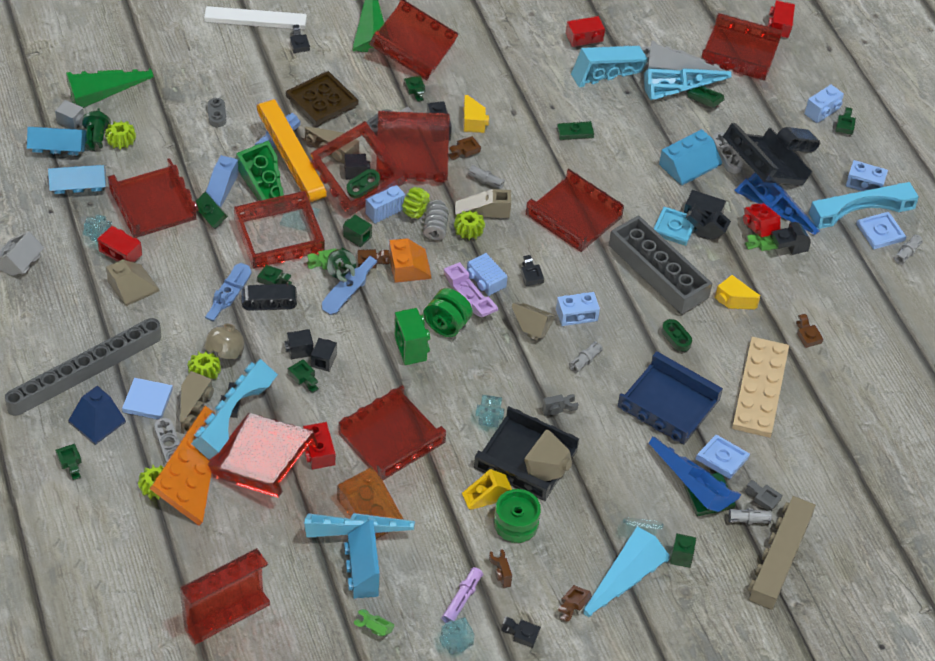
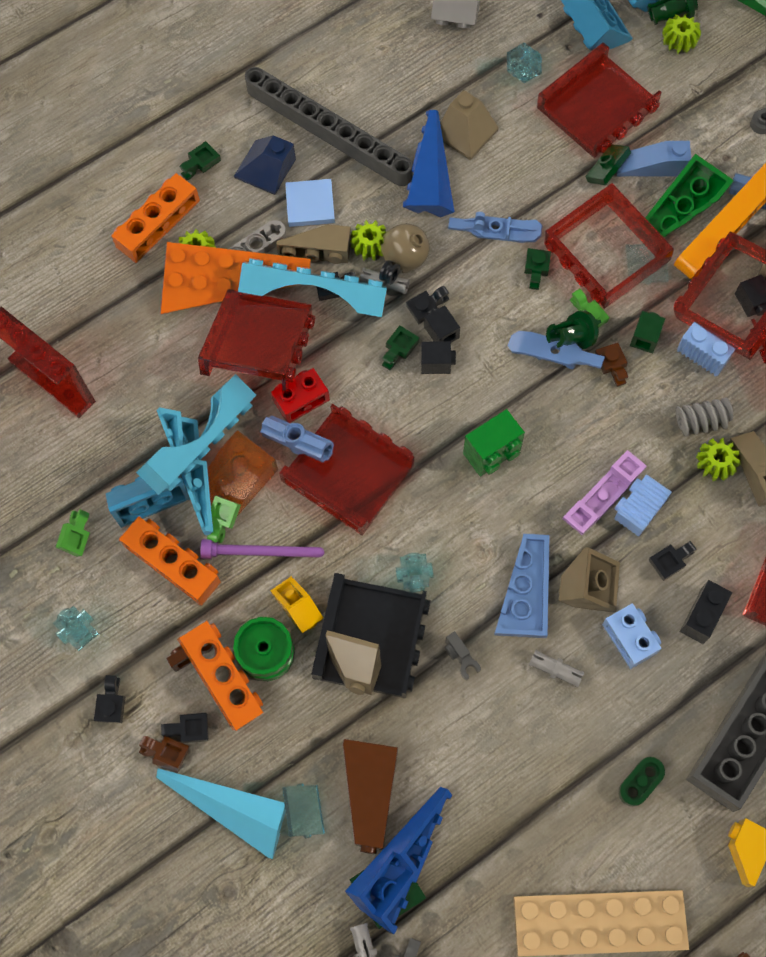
camera: 80 degrees right, 20 degrees up
red brick [97,225,142,262] -> none
black beam [241,284,297,311] -> none
dark green plate [346,169,380,198] -> none
orange slope [389,238,432,283] -> none
lime gear [402,187,430,219] -> none
green wheel [423,288,473,337] -> none
lavender pin [441,567,483,625] -> none
dark blue panel [617,351,723,445] -> none
dark green brick [670,533,697,568] -> none
light blue tile [696,435,750,479] -> none
none -> orange brick [111,173,200,263]
none -> orange brick [119,516,221,606]
none -> medium azure arch [136,374,256,495]
none -> black plate [161,713,209,743]
none -> orange brick [177,621,263,731]
none -> medium lavender piece [200,539,324,560]
none -> bright green plate [207,496,241,543]
none -> medium blue piece [260,415,334,462]
none -> reddish brown slope [343,739,398,854]
none -> light grey pin [360,267,410,294]
none -> black bush [379,260,400,285]
none -> blue wedge [403,110,455,218]
none -> black plate [406,286,449,325]
none -> medium blue wing [494,534,549,638]
none -> black brick [679,580,733,644]

